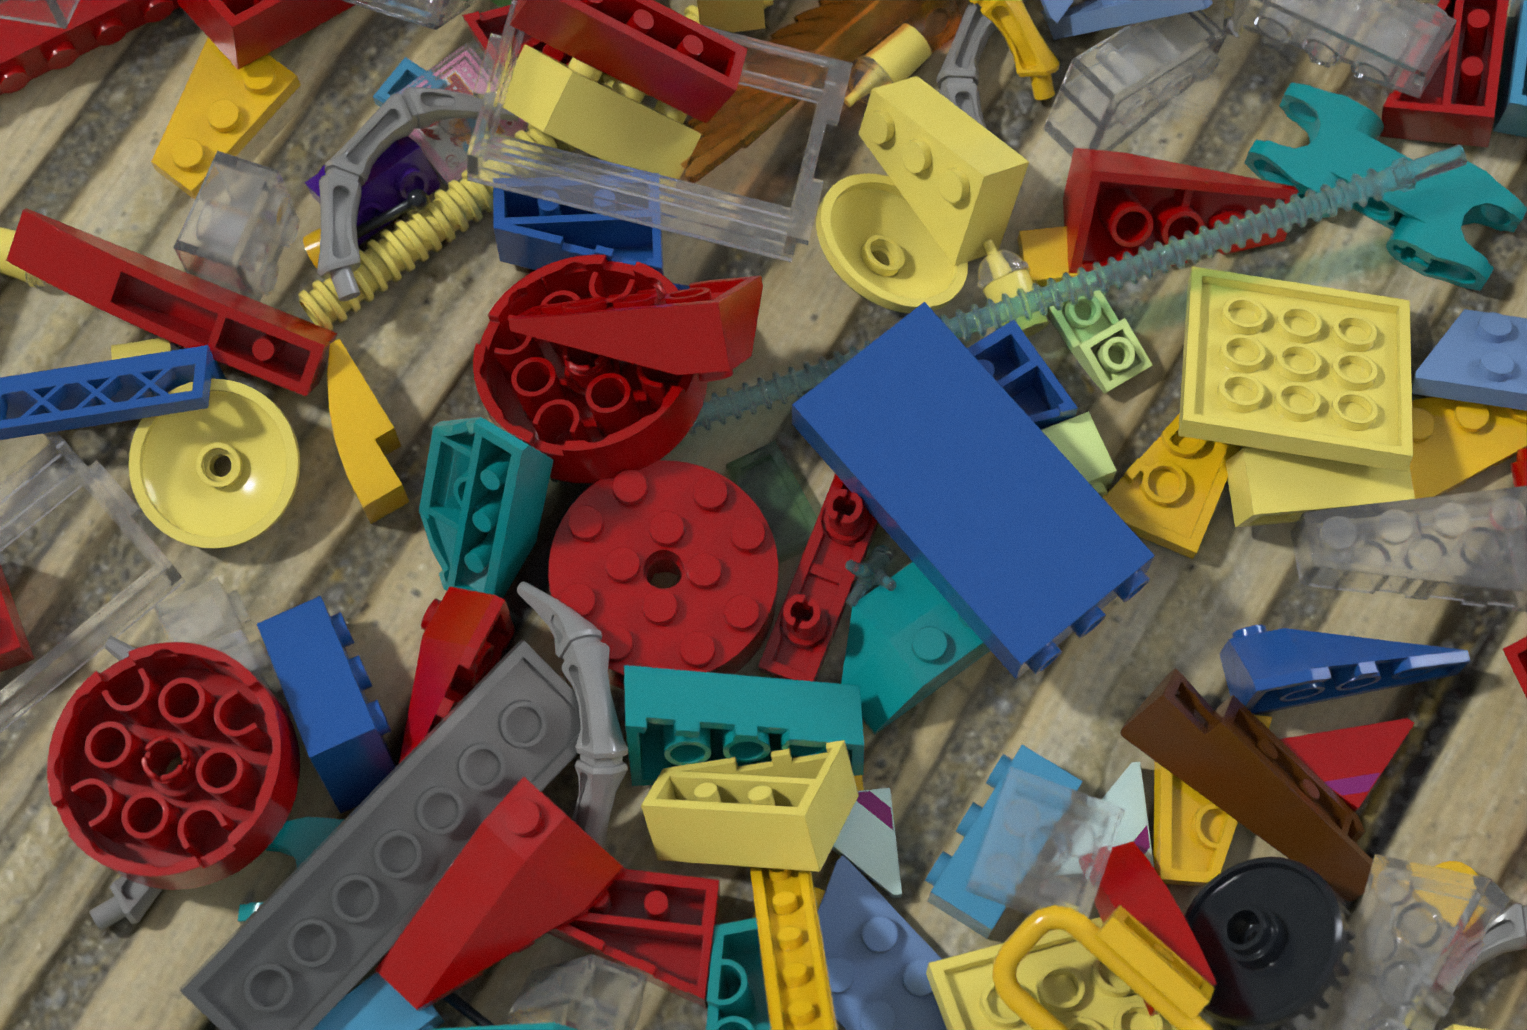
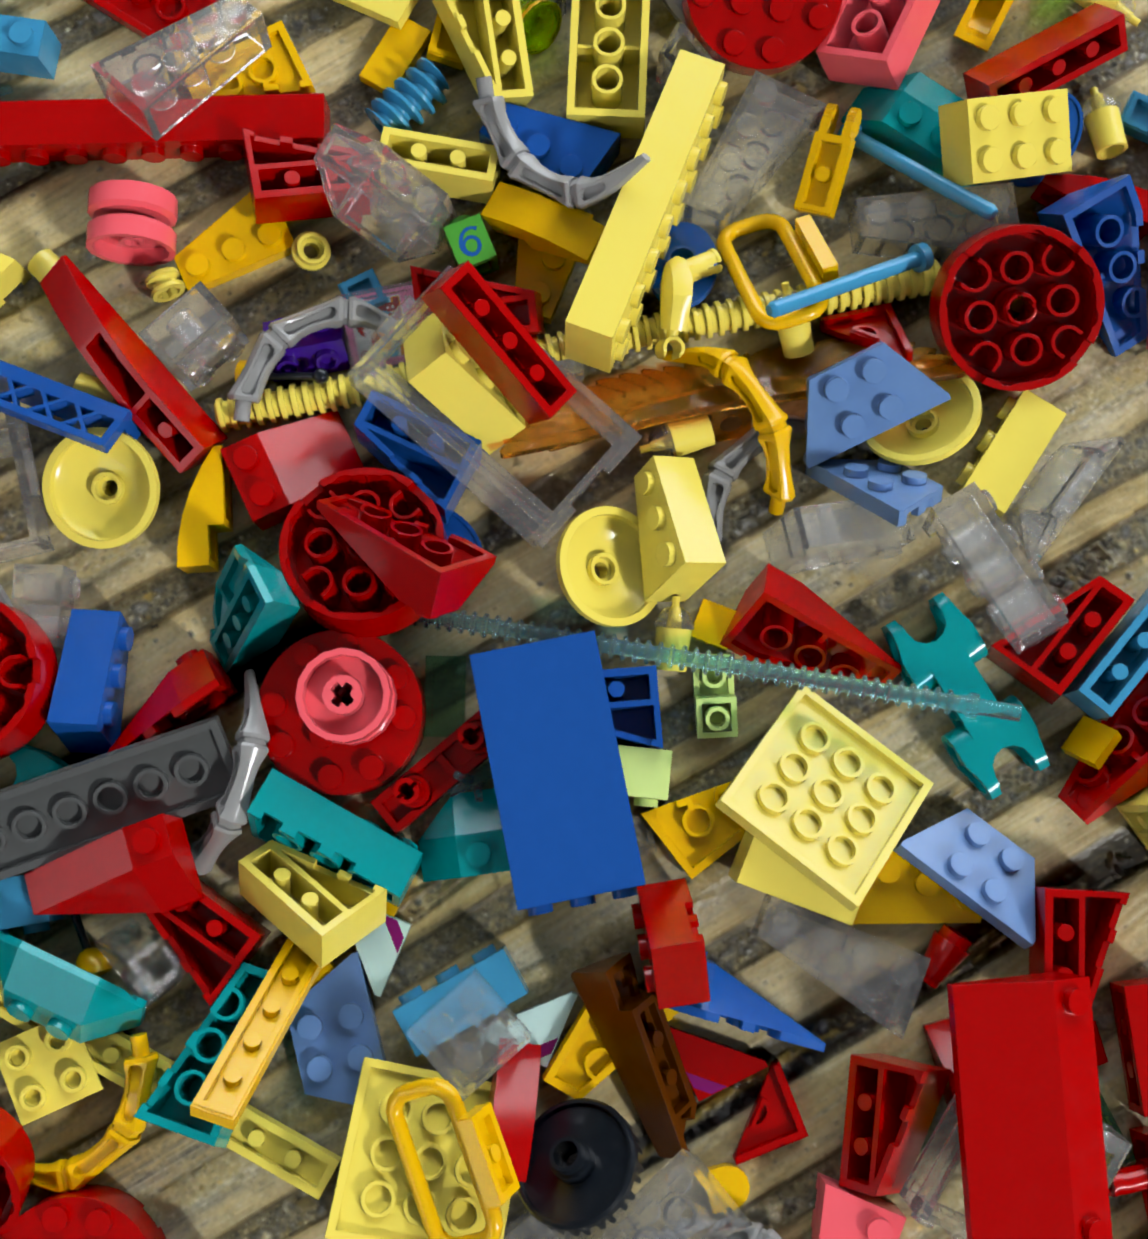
camera: 30 degrees right, 10 degrees up
none -> coral wheel [86,180,178,266]
none -> light yellow bush [145,267,186,303]
none -> red slope [220,411,364,531]
none -> light yellow plate [291,231,331,271]
none -> coral wheel [295,648,397,746]
none -> red wedge [631,878,711,1010]
none -> red tile [733,1059,809,1165]

